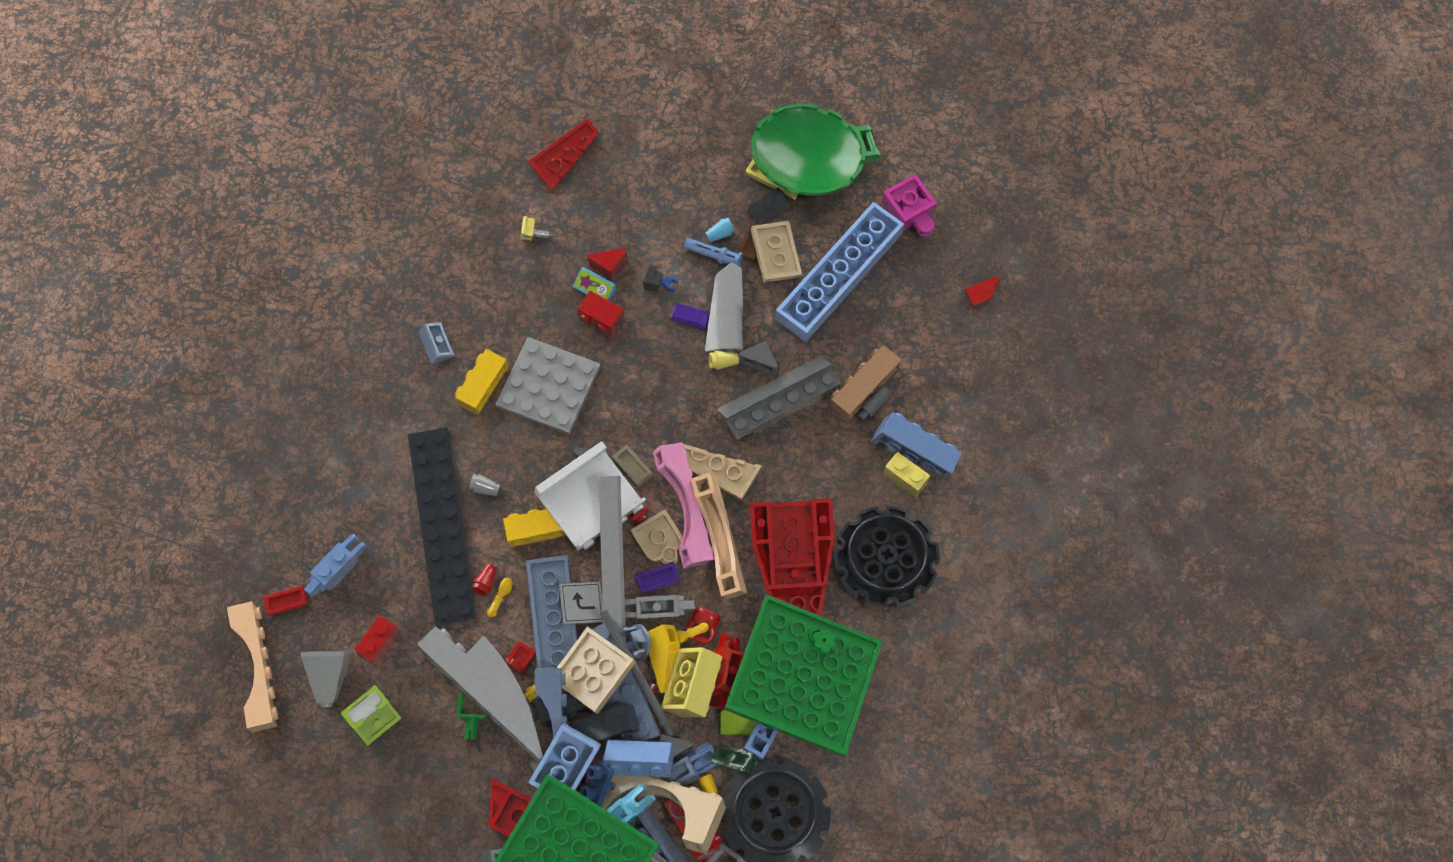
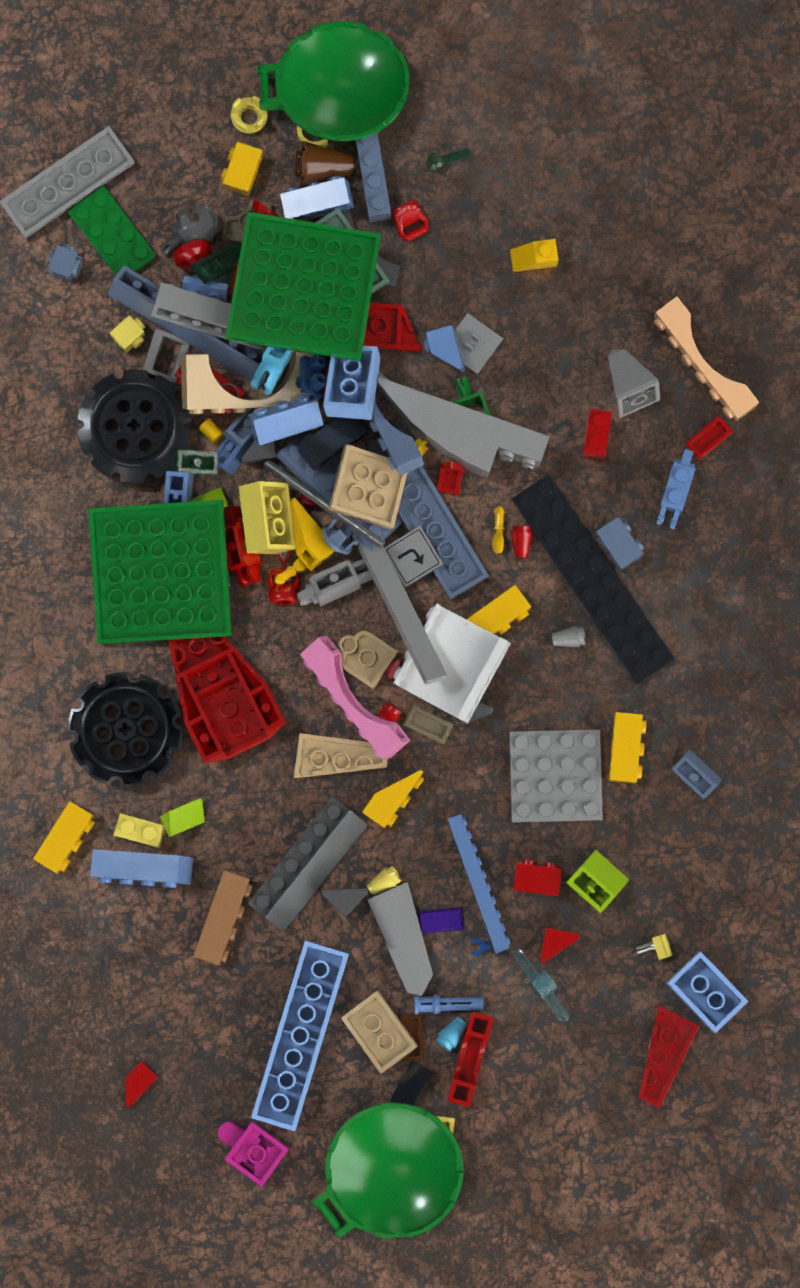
camera: 155 degrees right, 15 degrees up
lime brick [341,685,401,746] -> none
slope [573,267,616,301] -> none
dark purple tile [635,562,681,594] -> none
light nougat arch [691,472,747,599] -> none
green plant [812,629,836,653] -> none
dark grey cylinder [858,386,892,421] -> none
none -> yellow brick [33,801,95,874]
none -> lime slope [160,798,204,837]
none -> yellow slope [362,770,424,829]
none -> red cone [377,701,402,722]
none -> medium blue slope [424,325,465,372]
none -> red arch [447,1011,494,1107]
none -> medium blue piece [448,814,511,953]
none -> light grey piece [455,313,503,375]
none -> yellow slope [510,239,559,272]
none -> clear light blue piece [513,949,569,1023]
none -> lime slope [566,849,629,914]
none -> sand blue brick [595,517,644,571]
none -> light blue brick [666,951,748,1033]

